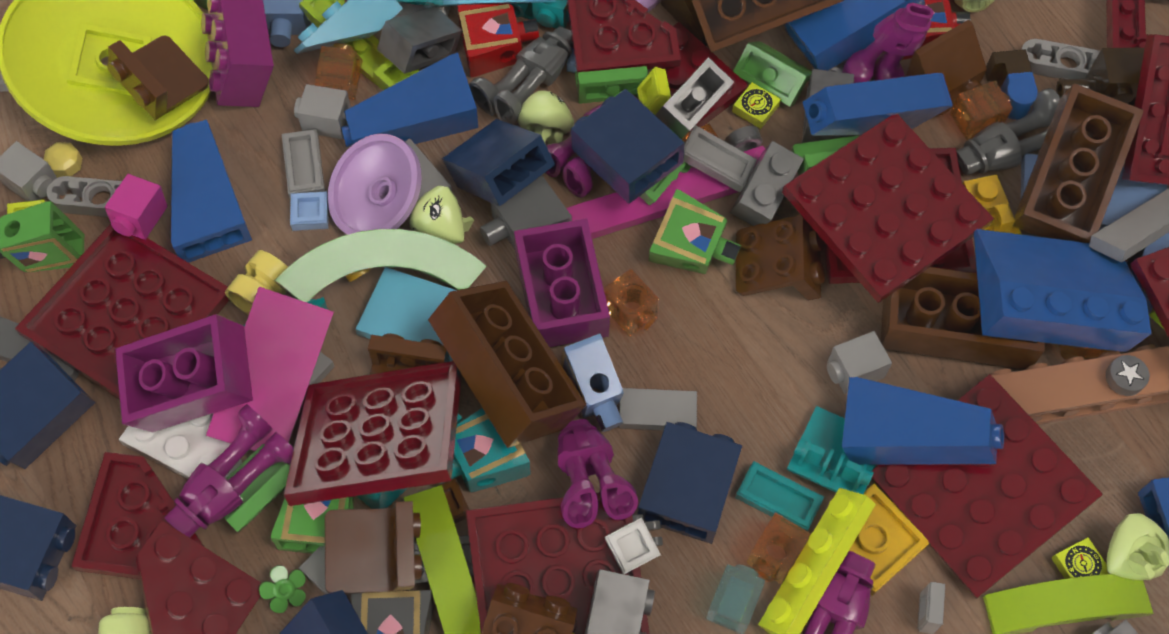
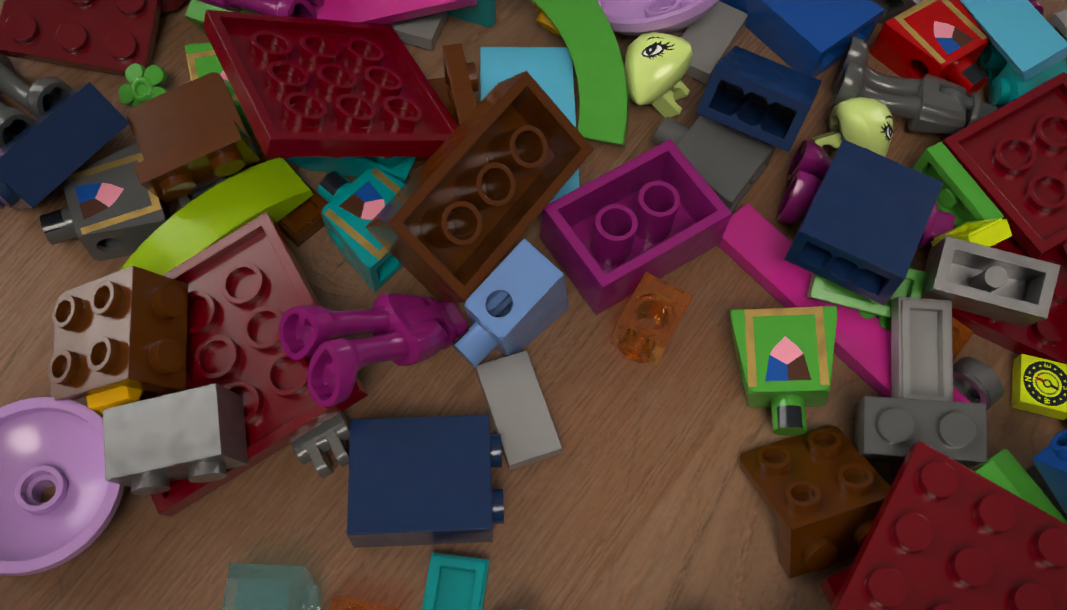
camera: 65 degrees right, 0 degrees up
white tile [604,518,661,574] -> none

